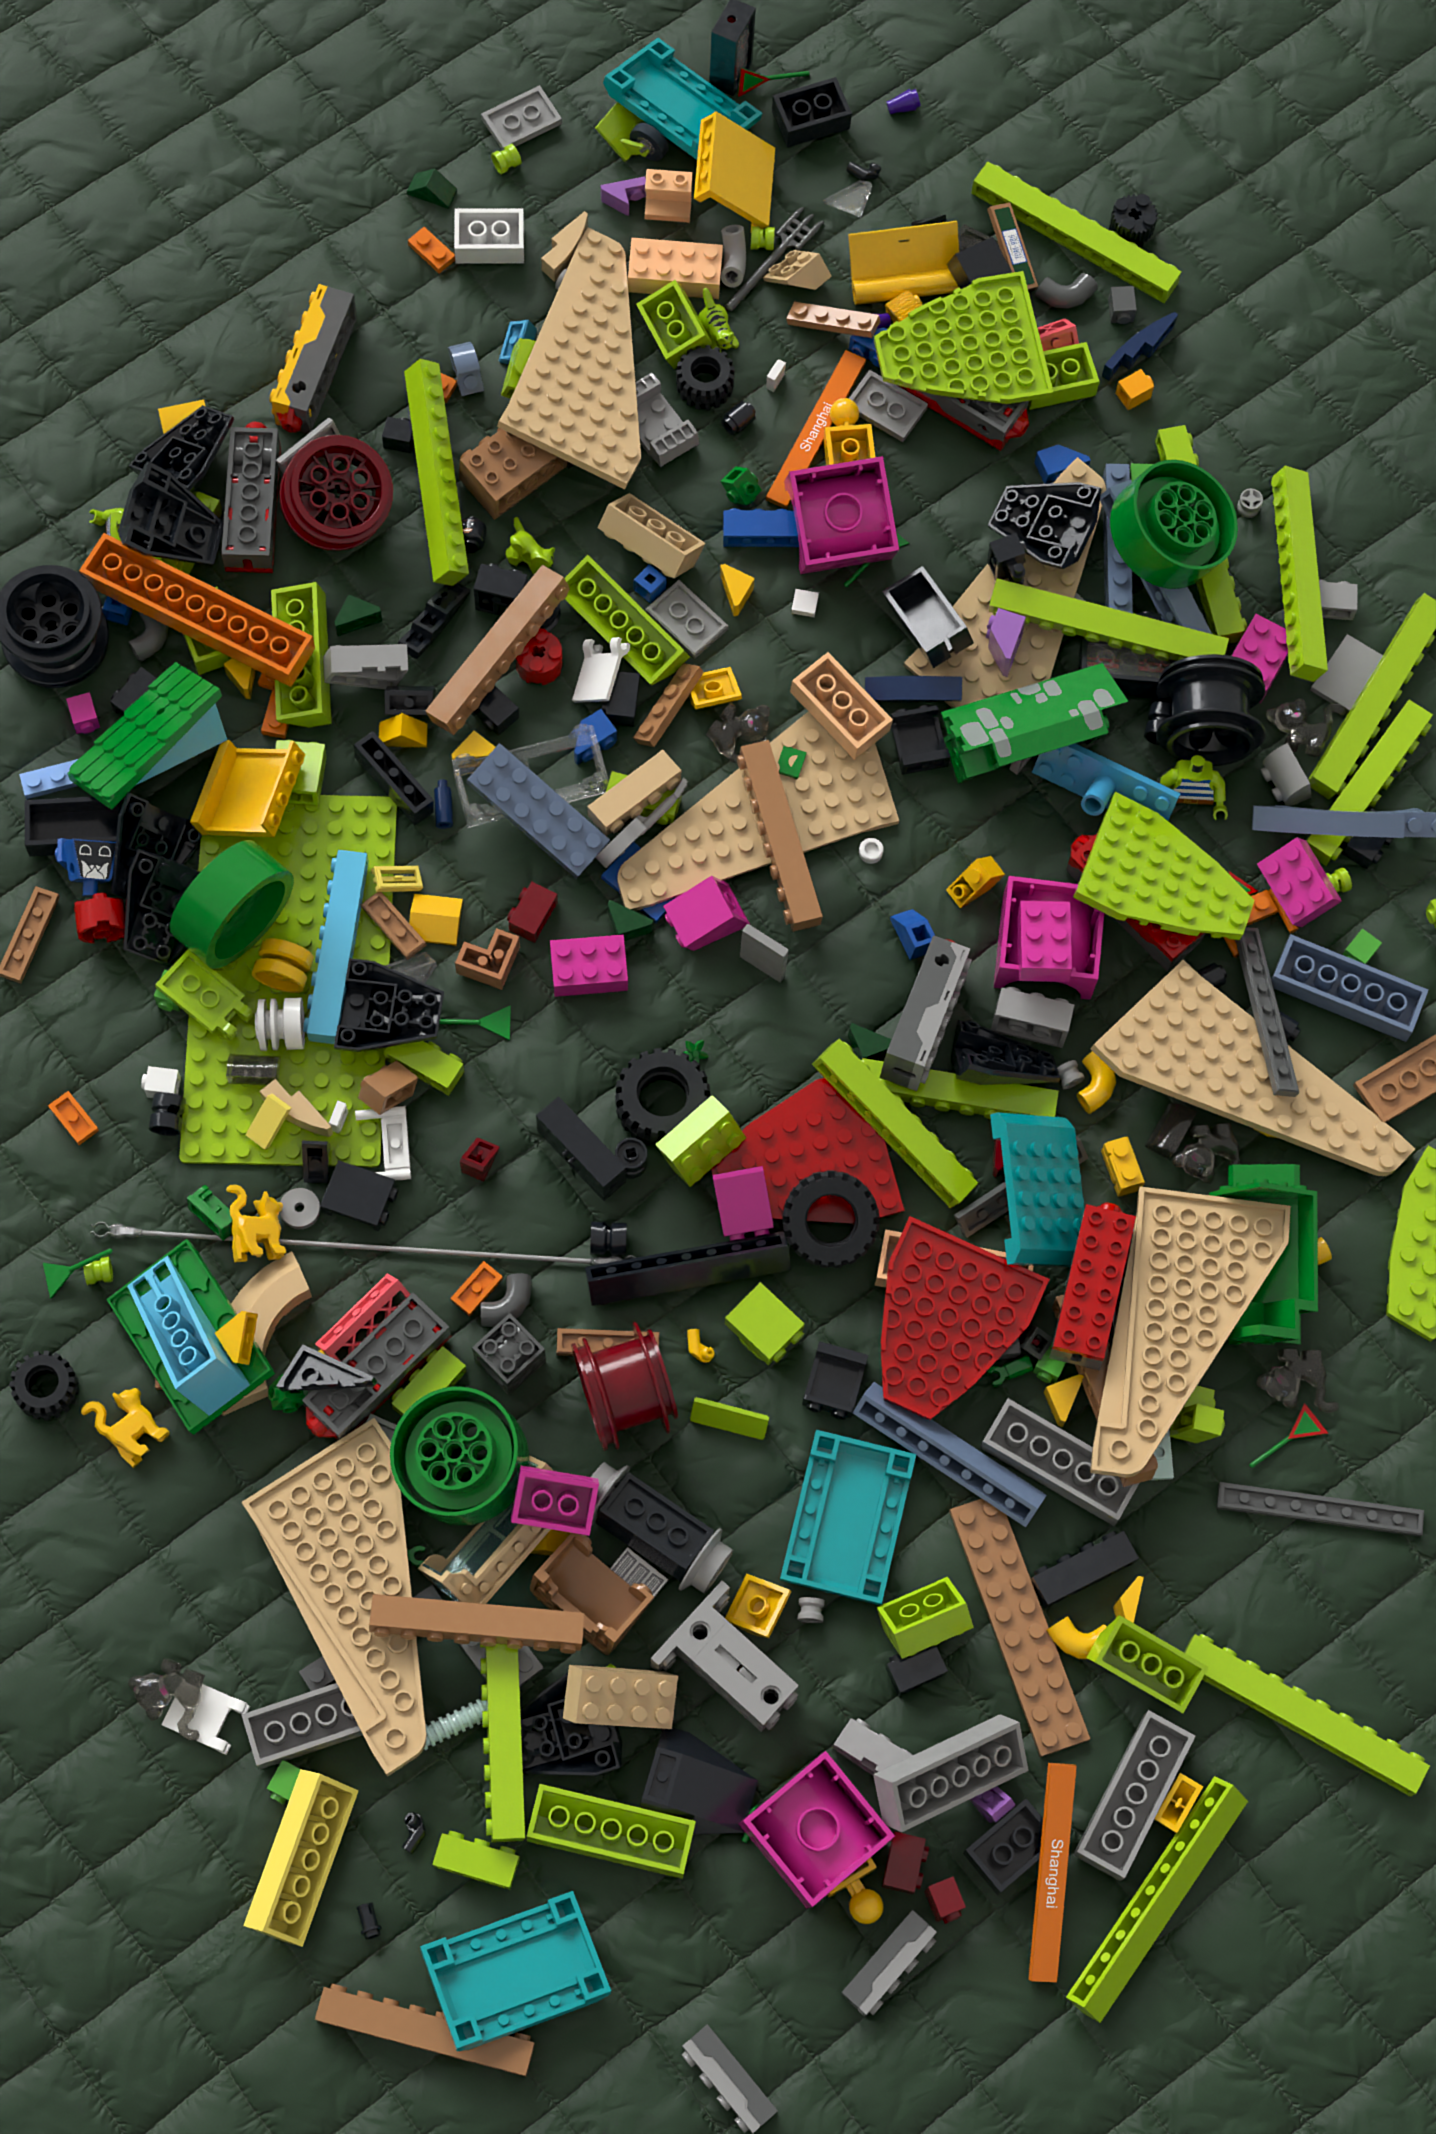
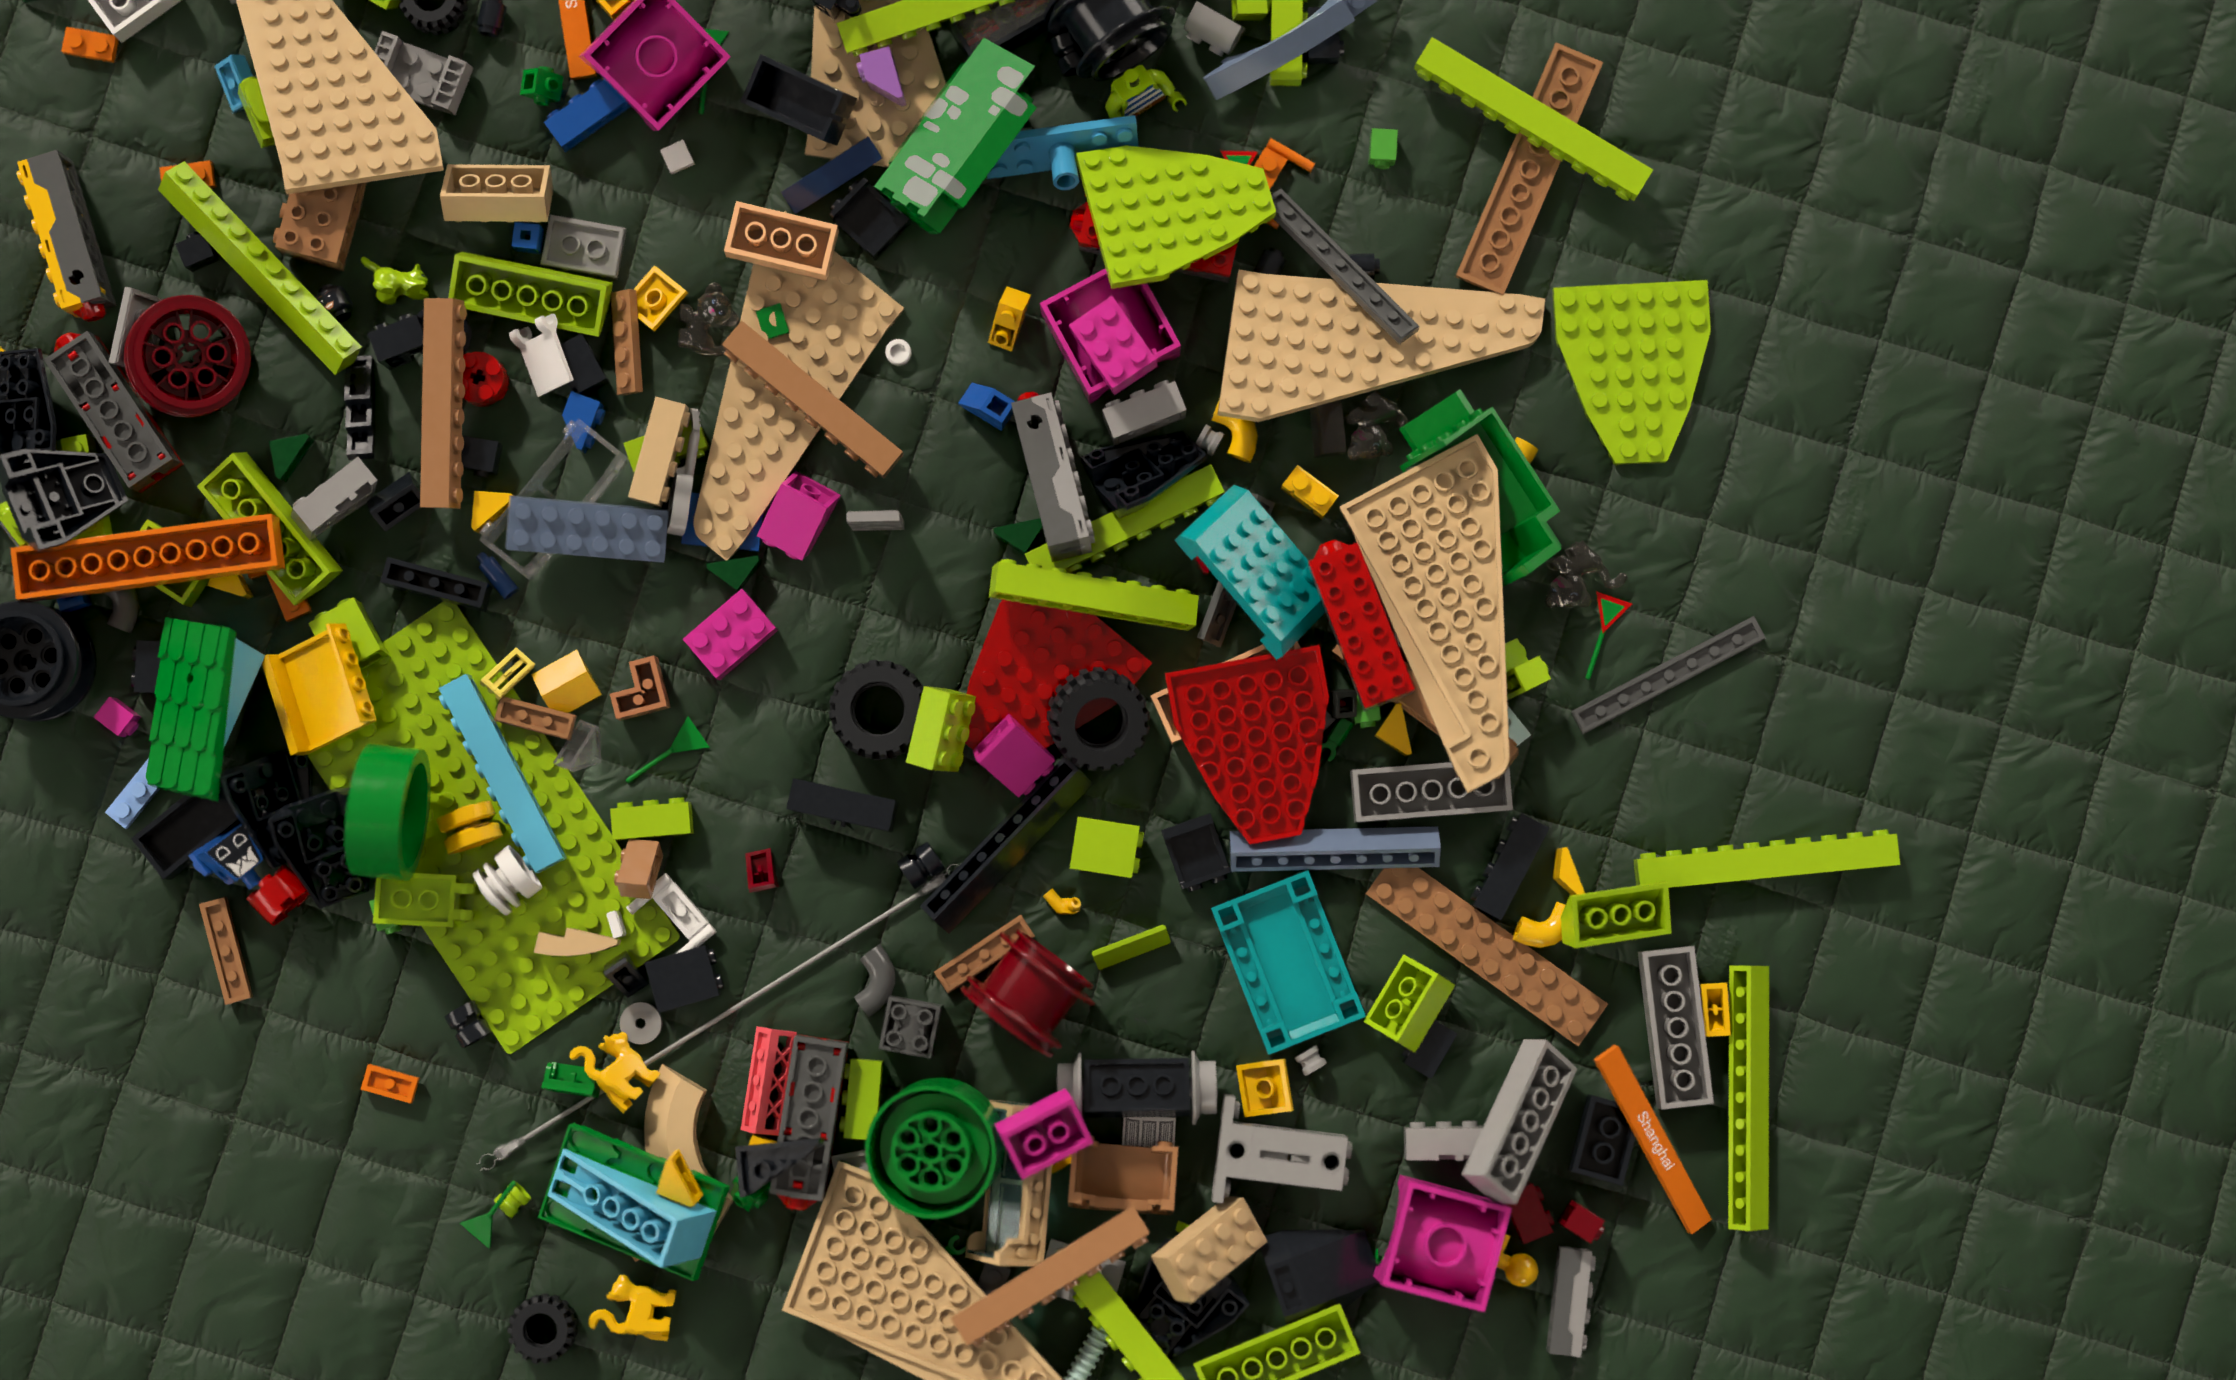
camera: 30 degrees left, 15 degrees up
white brick [141,1066,181,1098] -> none
clear smoke brick [226,1054,281,1085] -> none
light yellow tile [245,1094,291,1149] -> none
black wedge [334,958,444,1052] -> none
yellow slope [379,713,428,747] -> none
sand blue brick [448,342,484,396] -> none
orange plate [450,1261,503,1316] -> none
dark red brick [507,881,558,943] -> none
black wheel [615,1138,647,1179] -> none
green plant [683,1039,709,1063] -> none
yellow slope [720,564,755,616] -> none
medium lavender slope [969,1786,1015,1823] -> none
dark pink brick [1257,837,1342,927] -> none
sand blue brick [1271,934,1429,1042] -> none
lime wheel [1326,868,1352,893] -> none

